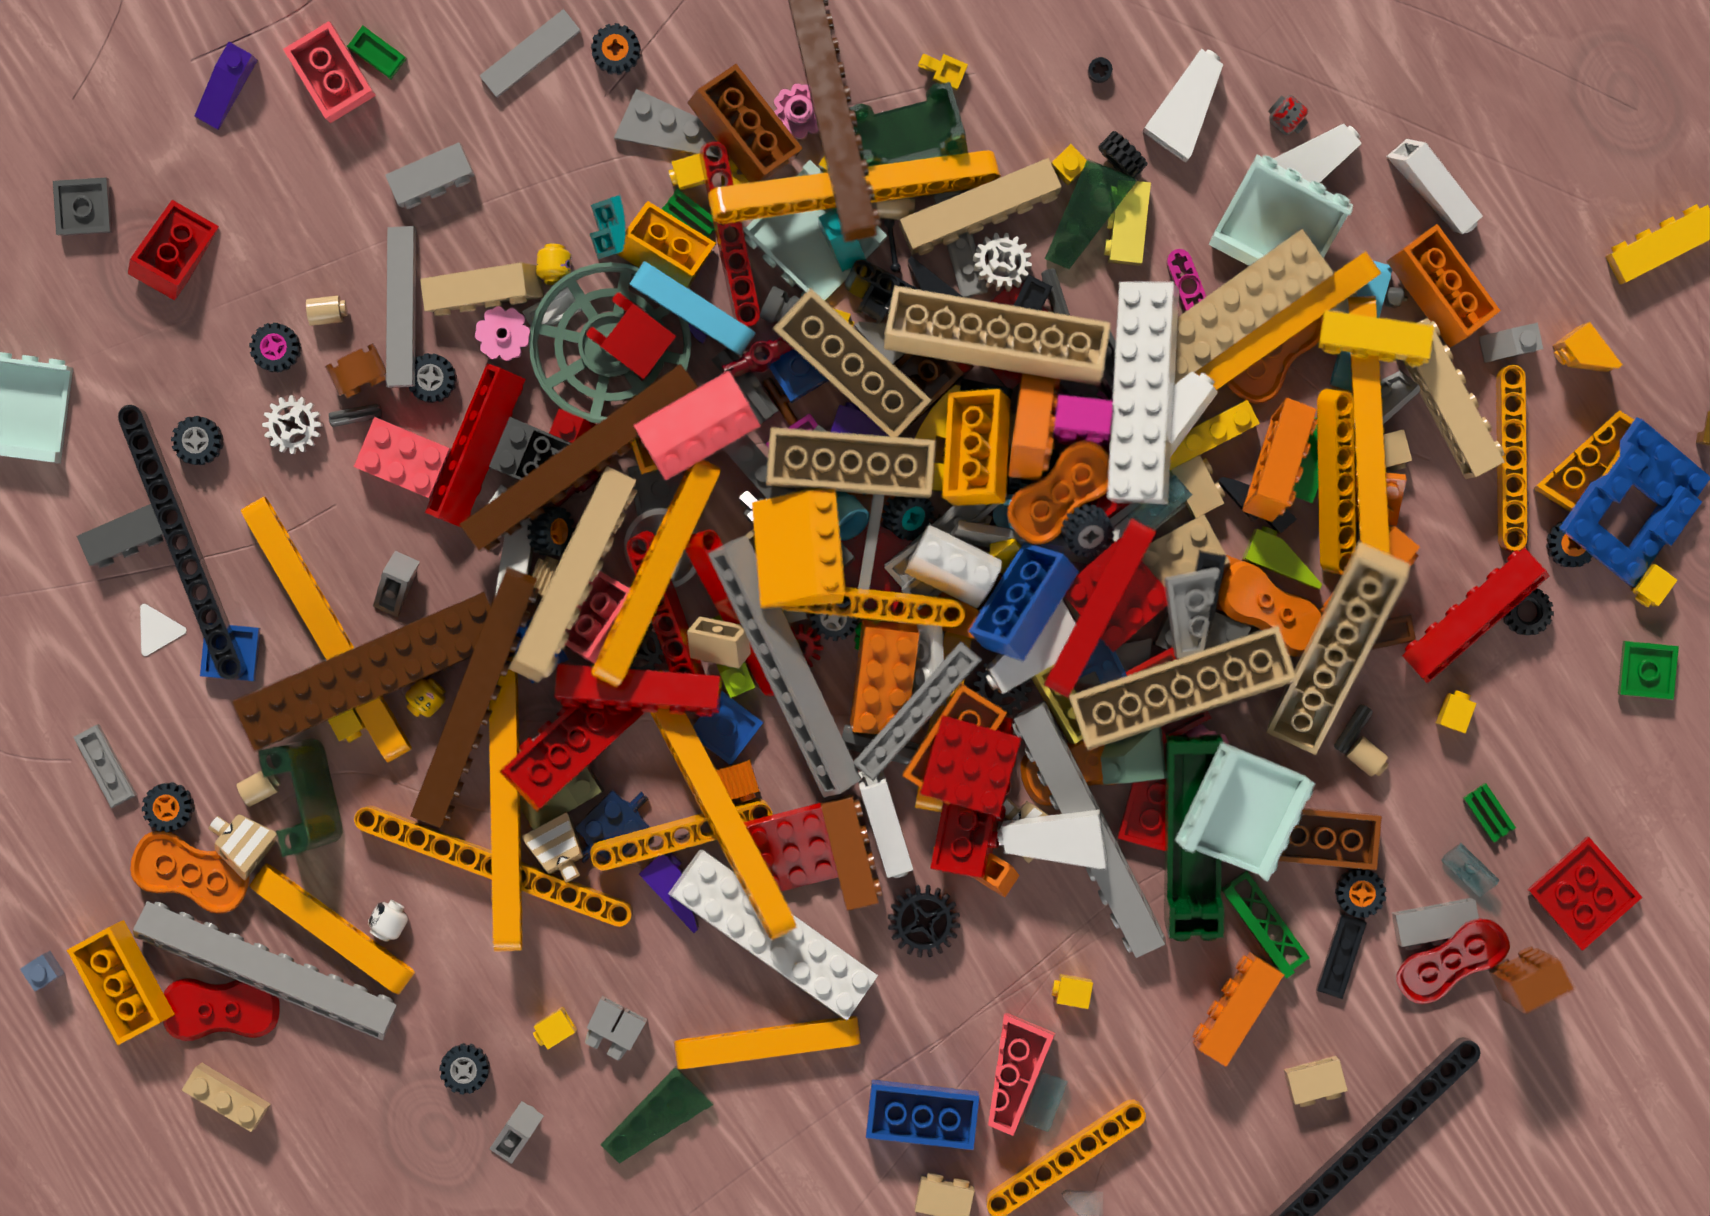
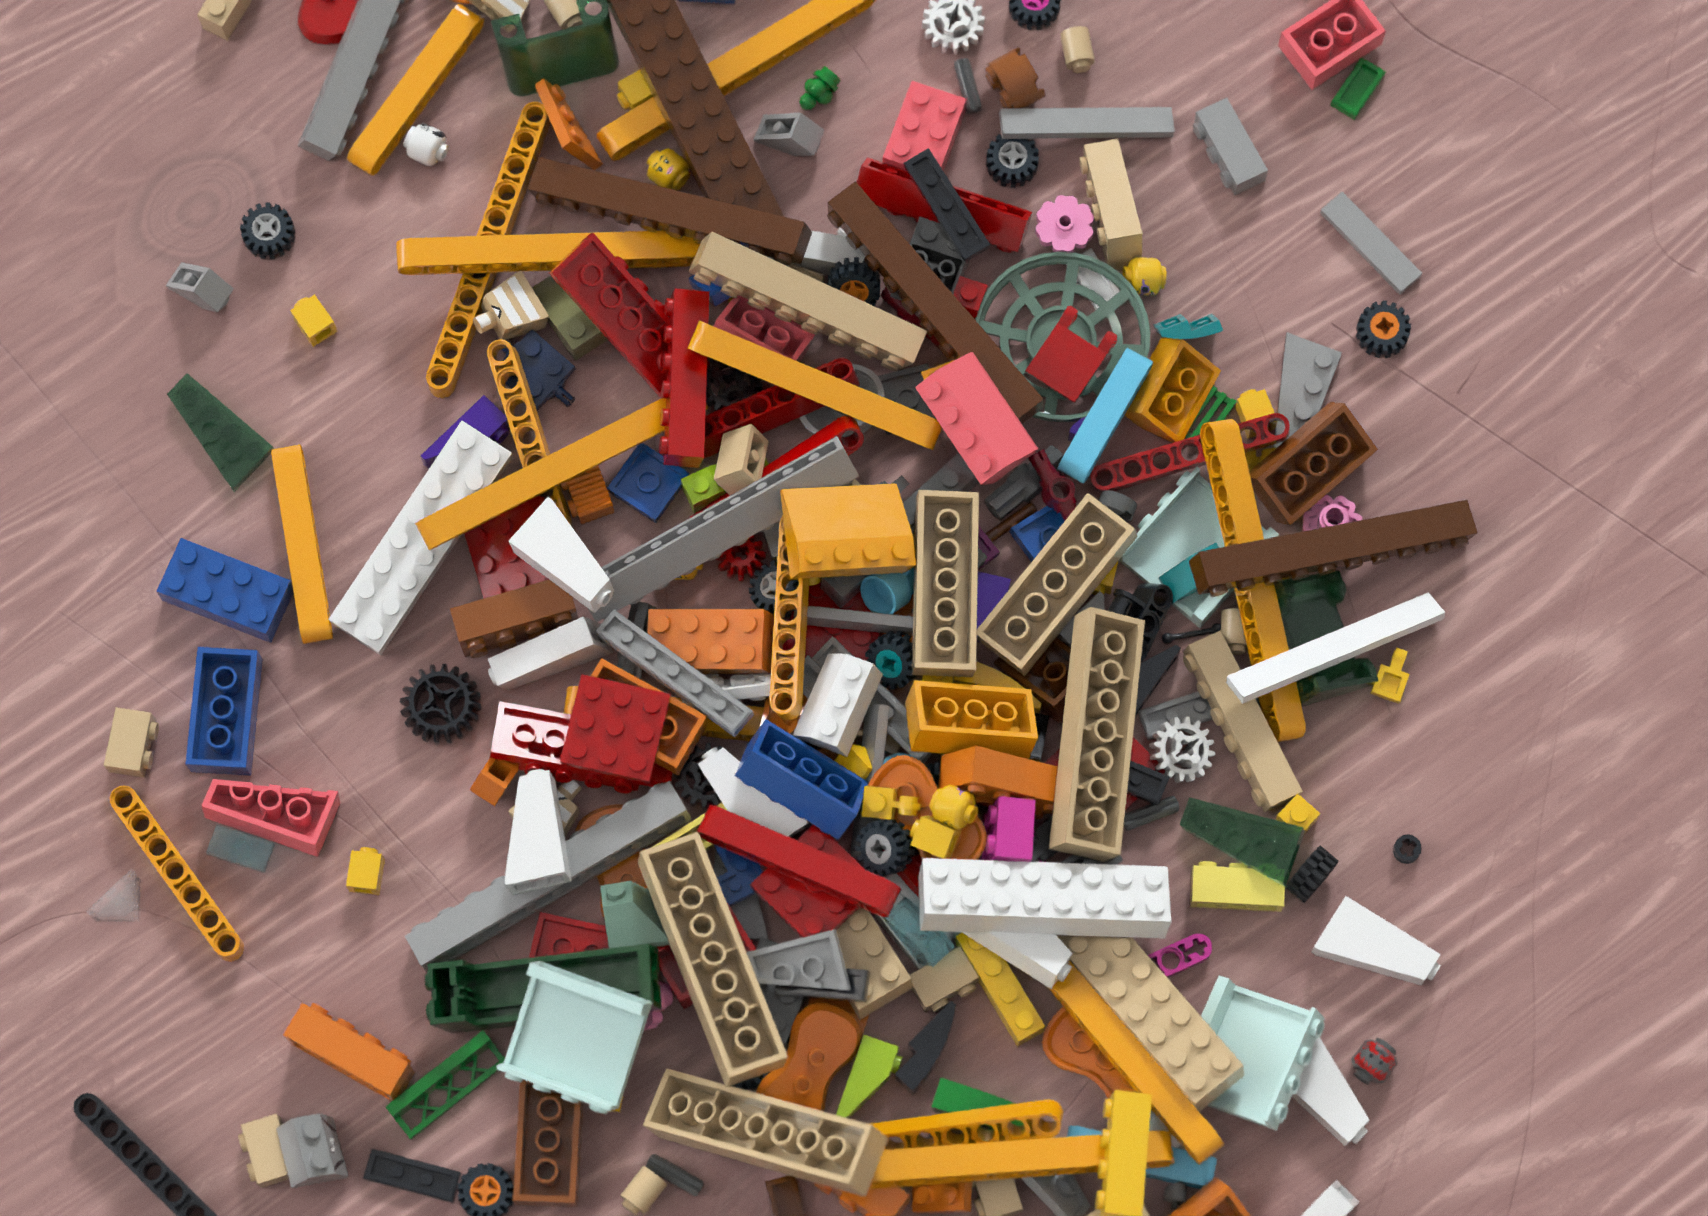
camera: 90 degrees right, 15 degrees down
light grey hips [585,996,647,1061] -> none
orange brick [1242,398,1318,522] -> none
none -> blue brick [156,538,294,643]
none -> light grey slope [276,1113,348,1188]
none -> white slope [509,497,614,613]
none -> orange wing [535,78,603,171]
none -> green piece [799,66,841,111]
none -> yellow plate [862,786,921,820]
none -> black plate [904,148,990,262]
none -> yellow brick [910,815,962,859]
none -> yellow head [930,785,978,830]
none -> white tile [1226,592,1445,704]

